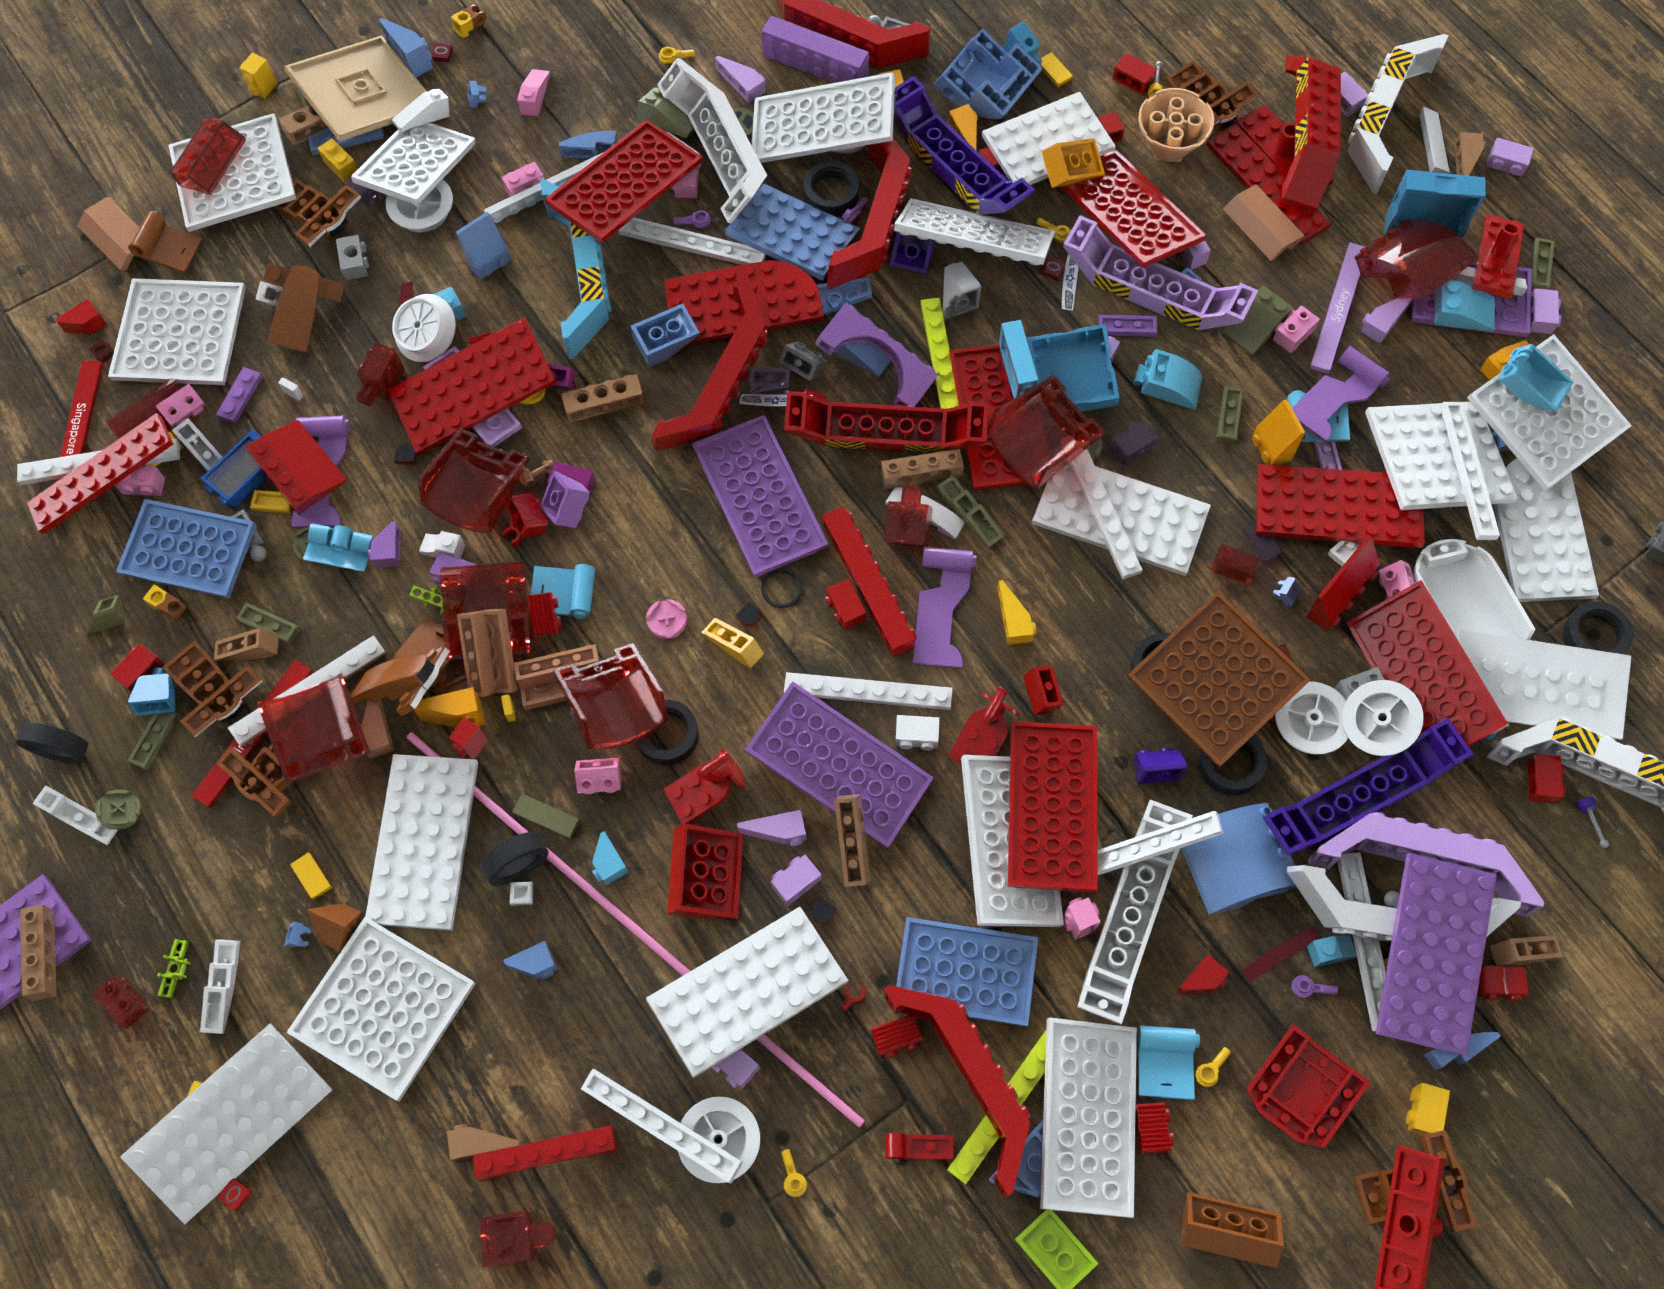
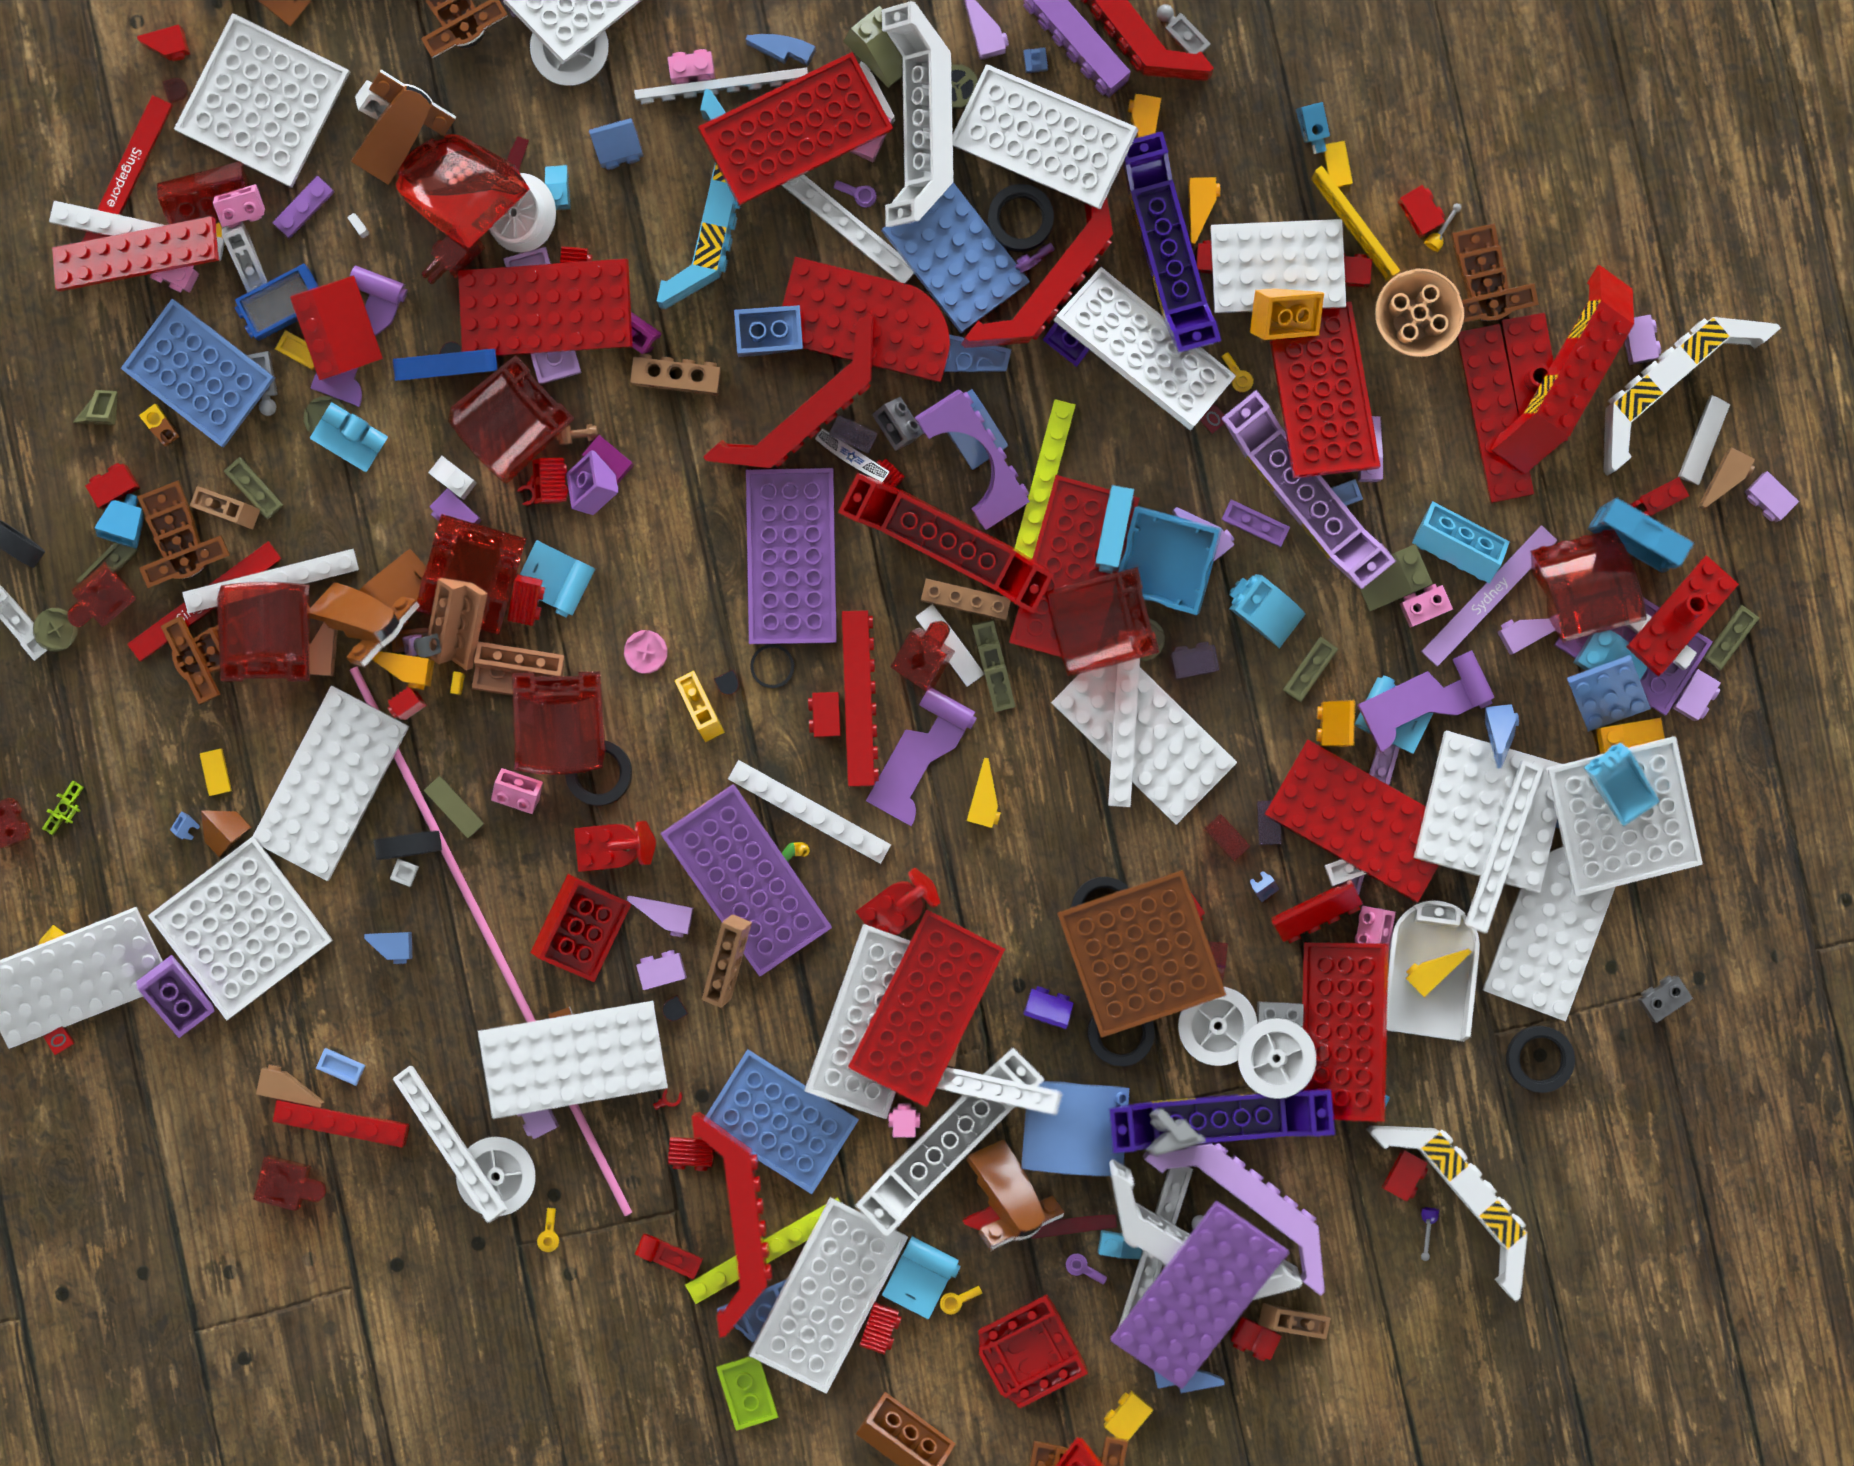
camera: 25 degrees right, 20 degrees up
white slope [200,939,240,1034] -> none
light grey brick [336,235,370,281] -> none
medium lavender slope [368,522,401,568] -> none
lime piece [409,585,464,615] -> none
medium azure slope [592,831,628,886] -> none
white brick [895,715,939,751] -> none
medium blue slope [933,28,1043,119] -> none
light grey slope [942,261,981,320] -> none
red brick [1023,665,1064,715] -> none
white sticker [1062,254,1078,311] -> none
nougat slope [1223,185,1305,262] -> none
white plate [1457,630,1631,740] -> none
none -> clear red brick [67,562,136,627]
none -> medium lavender brick [136,955,214,1038]
none -> light blue tile [316,1048,366,1086]
none -> blue beam [392,349,498,381]
none -> clear red windscreen [396,134,530,248]
none -> dark grey leg [402,633,441,657]
none -> arm [782,842,810,862]
none -> dark orange slope [966,1139,1064,1250]
none -> medium blue tile [1024,48,1048,73]
none -> light grey piece [1146,1109,1205,1156]
none -> yellow tile [1311,166,1400,282]
none -> yellow slope [1406,948,1472,997]
none -> medium azure slope [1412,501,1510,584]
none -> medium blue slope [1485,704,1519,769]
none -> medium blue plate [1567,655,1651,732]

